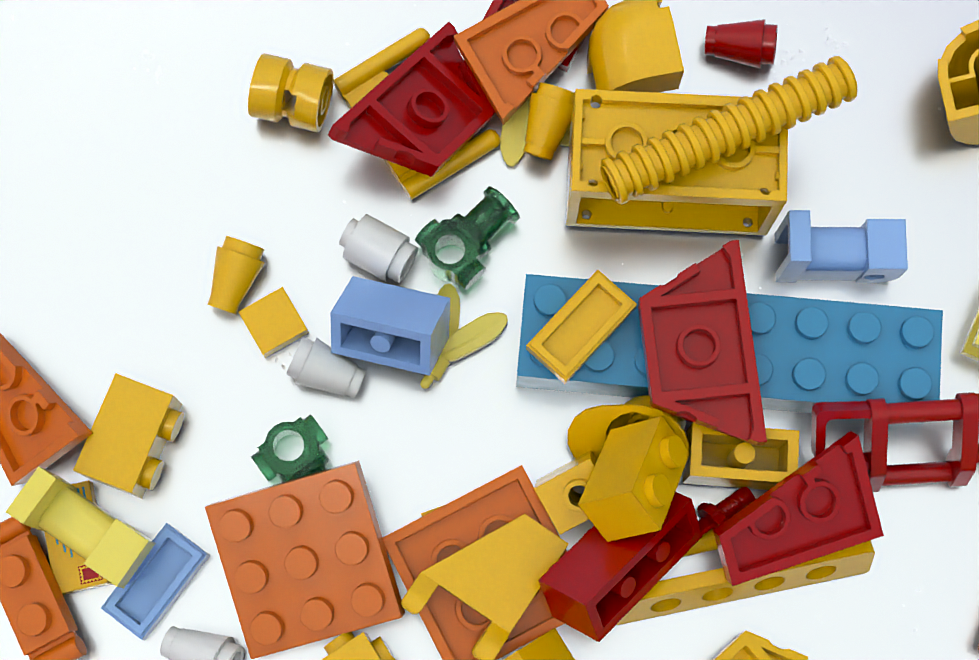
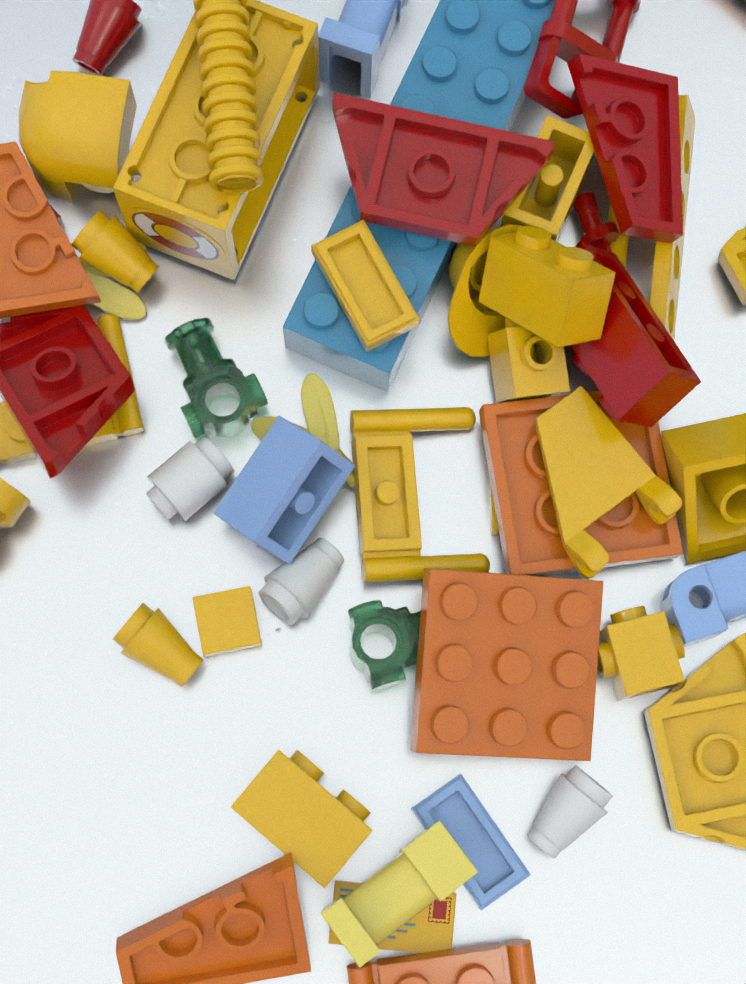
camera: 75 degrees left, 0 degrees up
none -> yellow plate [350,407,490,582]

